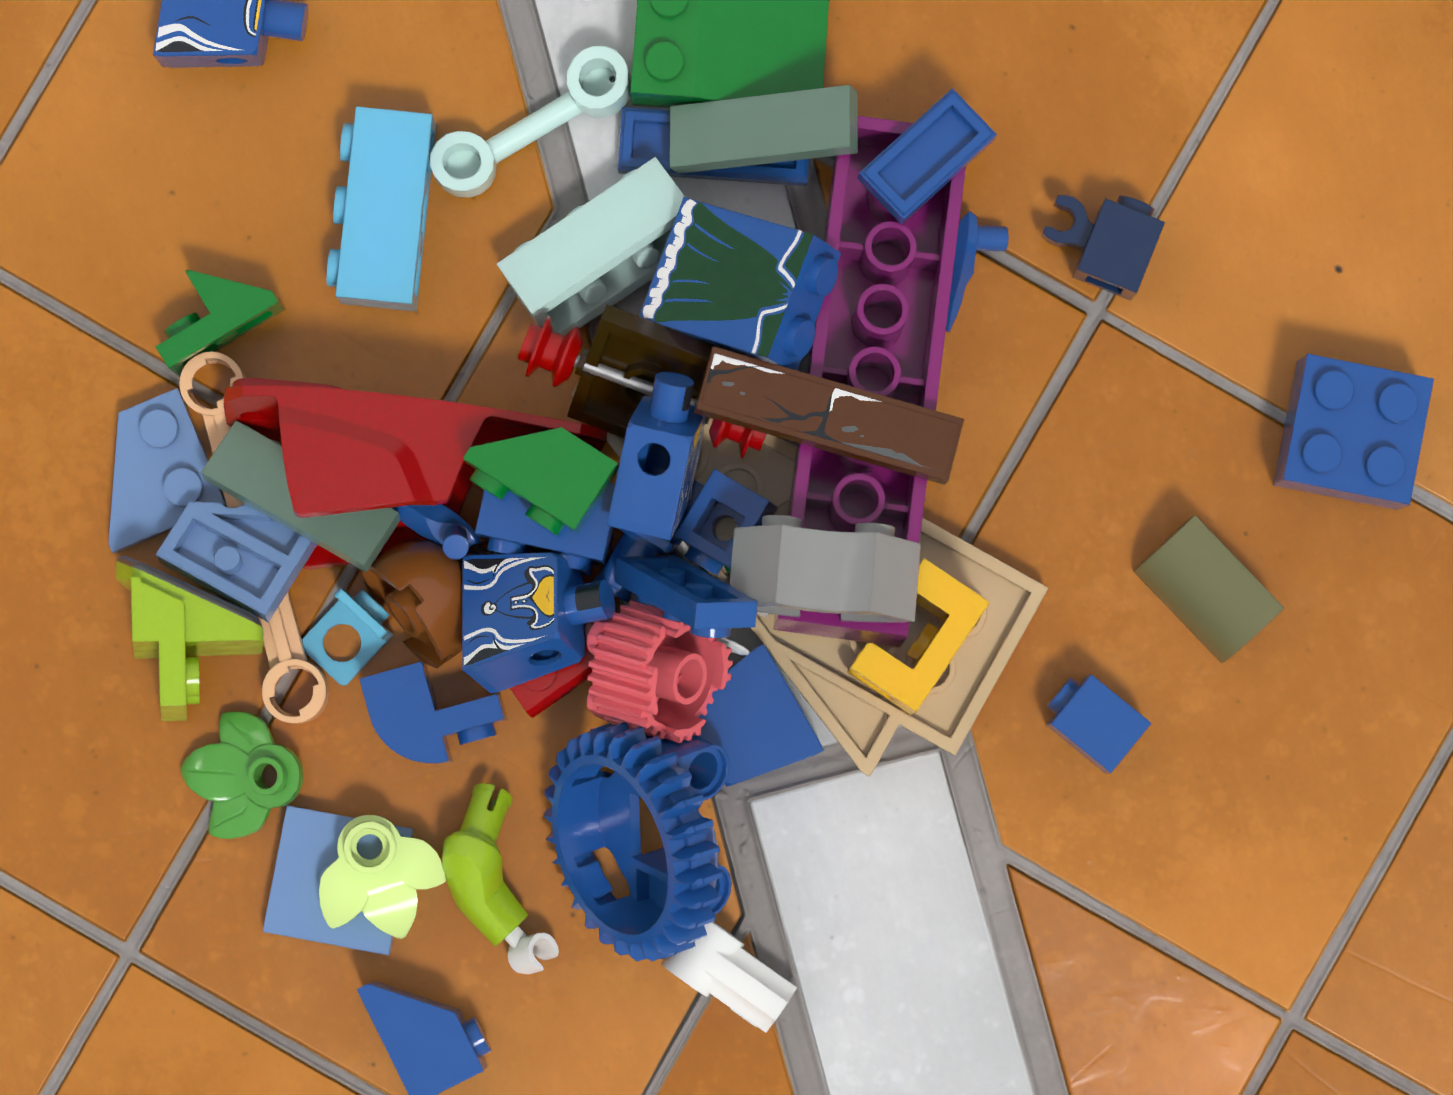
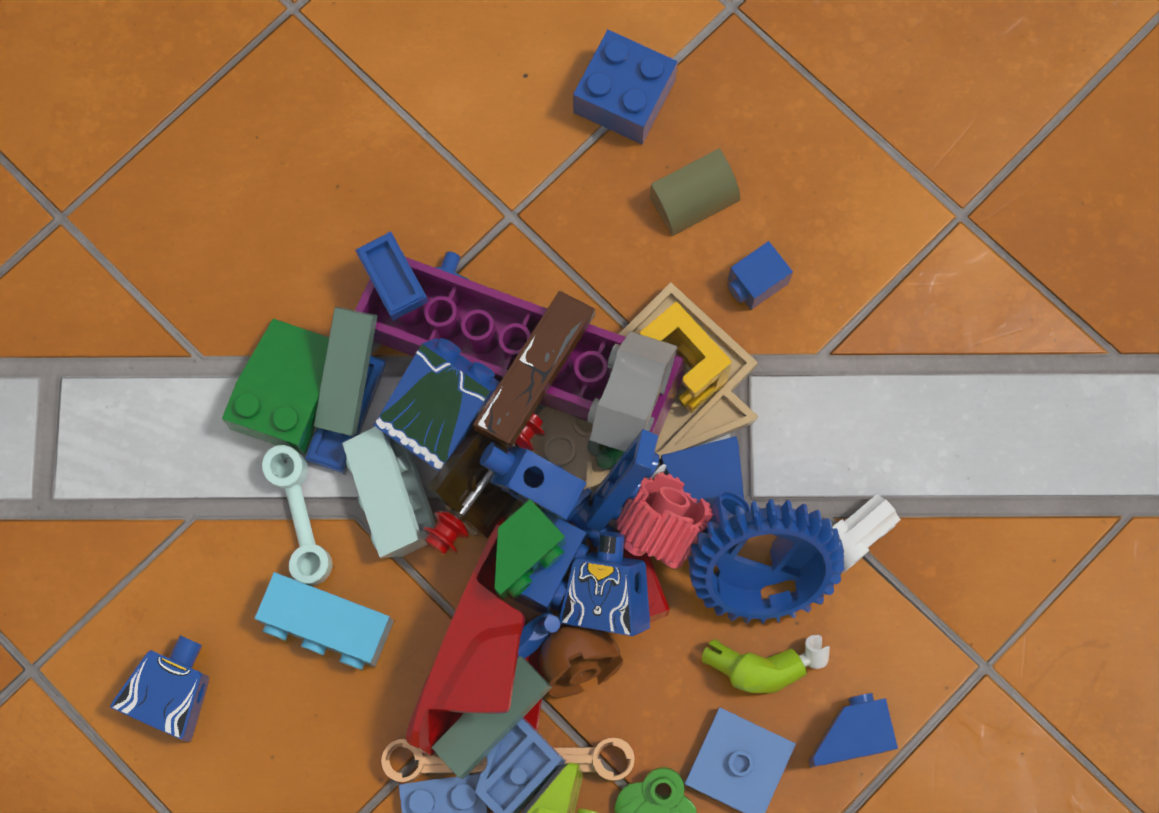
camera: 75 degrees left, 10 degrees down
green slope [155,270,285,375] -> none
medium azure bracket [302,588,394,685] -> none
yellowish green plate [319,815,446,939] -> none
blue brick [359,661,508,764] -> none
blue brick [675,469,778,576] -> none
dark blue brick [1041,195,1165,301] -> none

